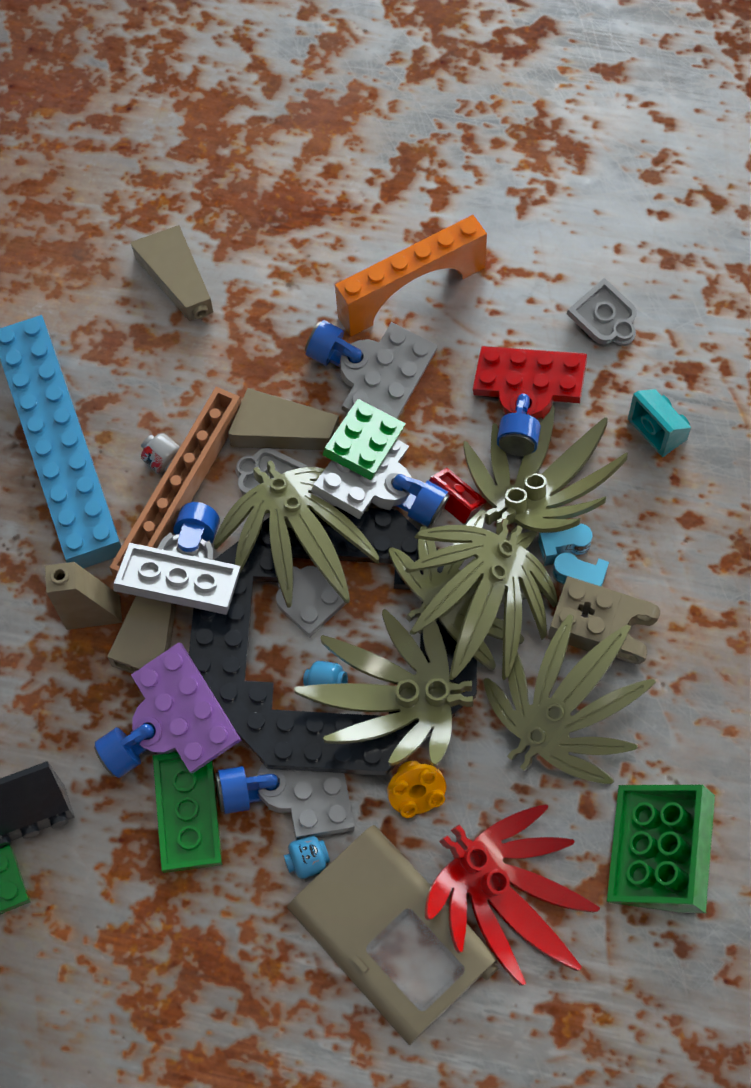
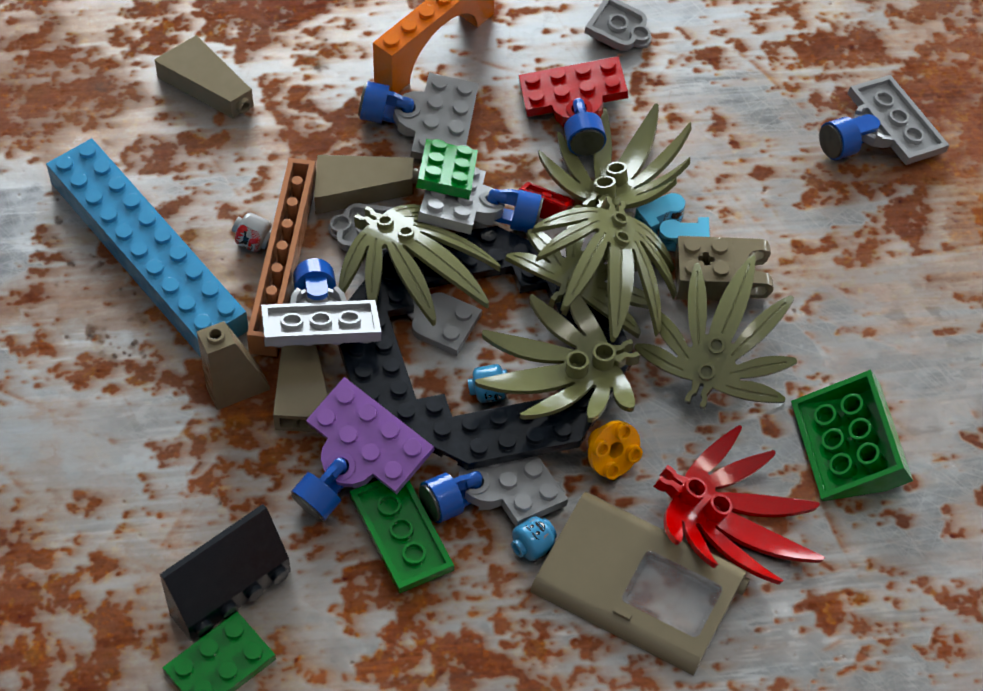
camera: 25 degrees left, 10 degrees down
teal slope [628,389,691,457] -> none

